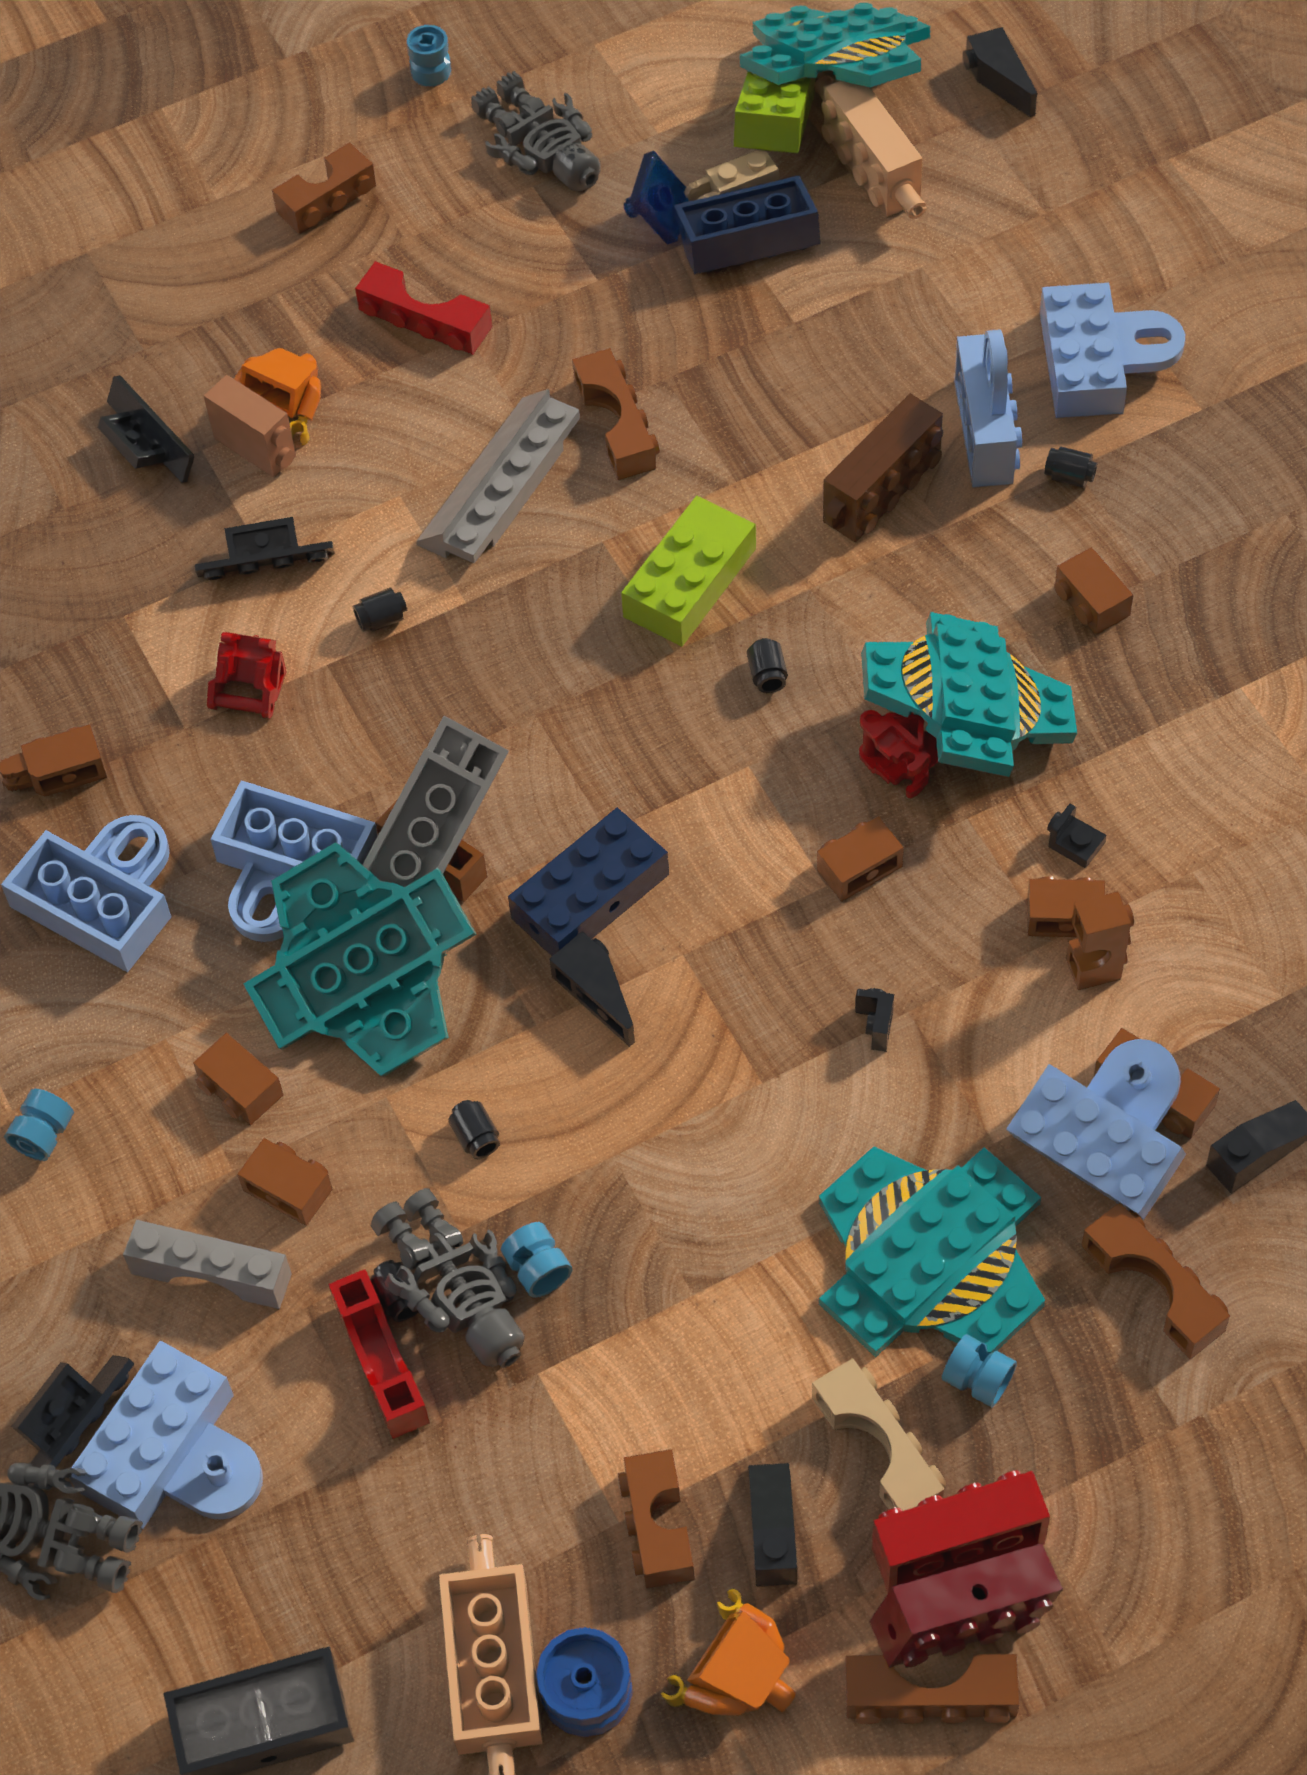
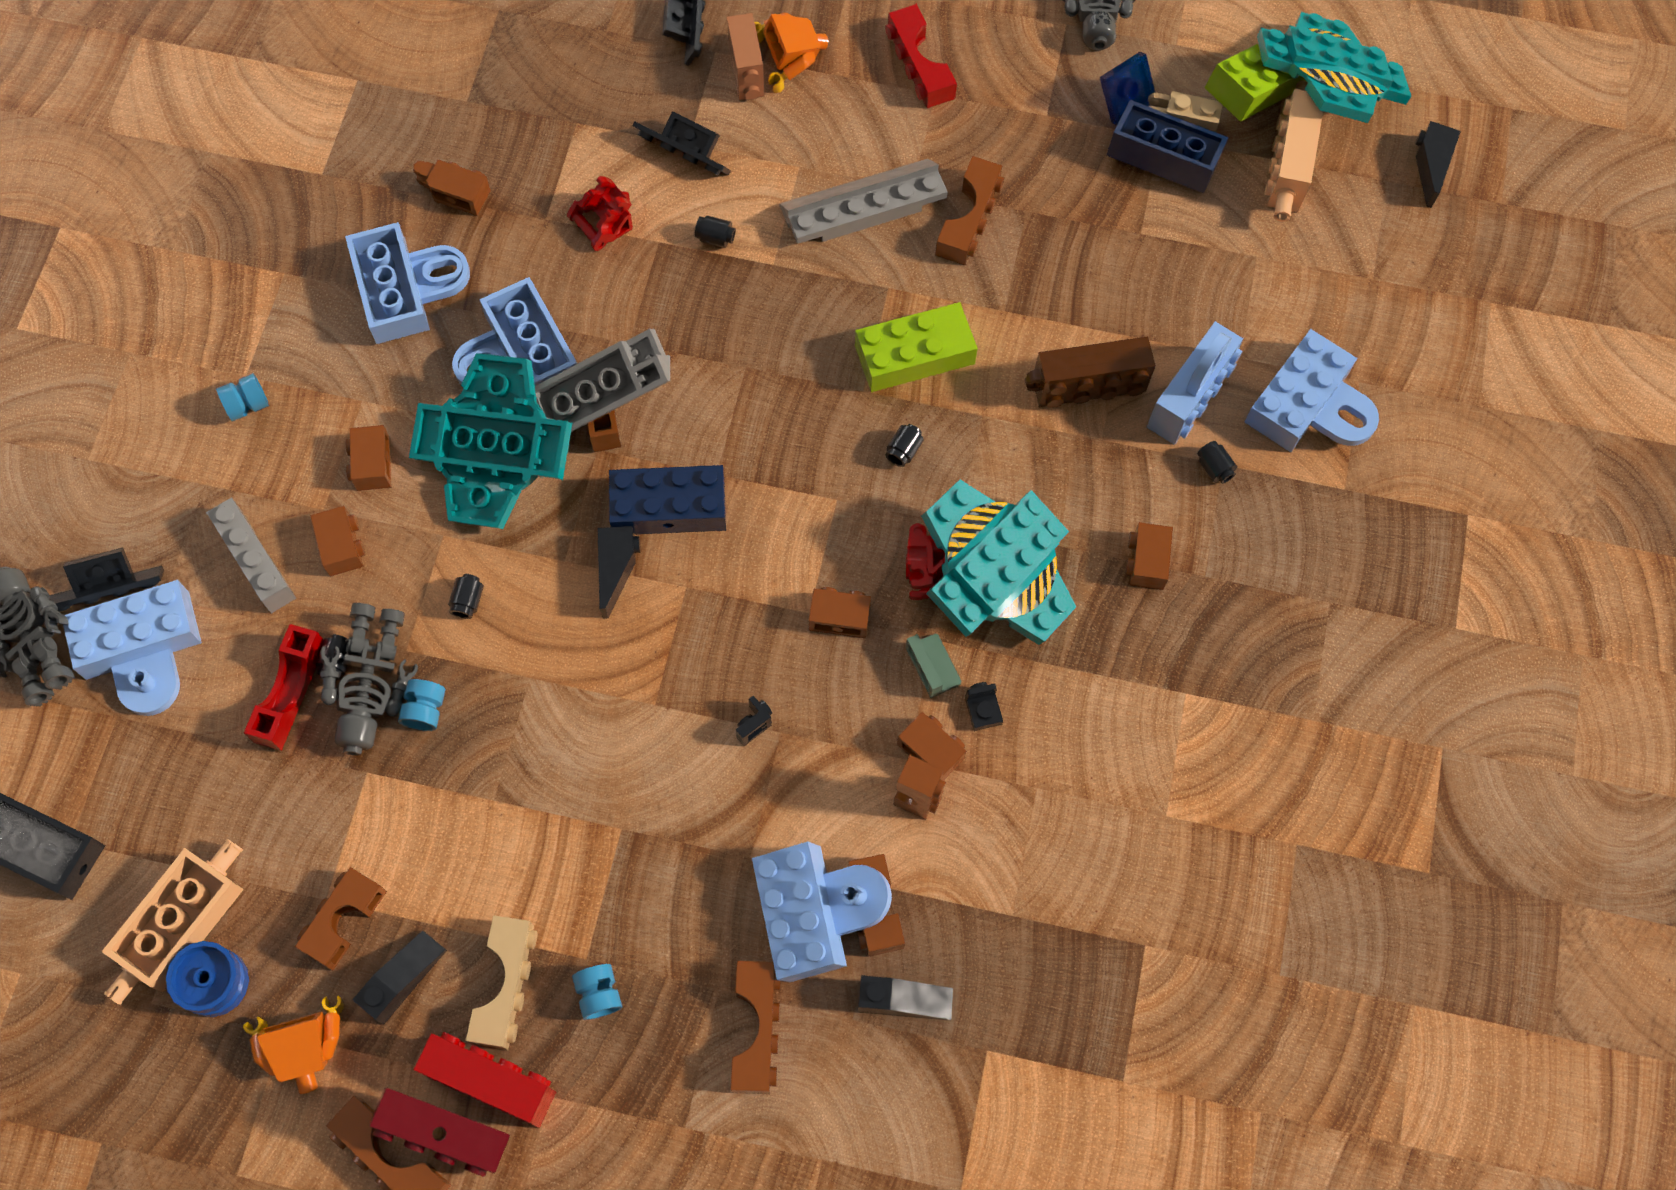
camera: 35 degrees right, 10 degrees up
teal plate [819,1146,1045,1358] -> none
none -> sand green panel [906,633,962,698]

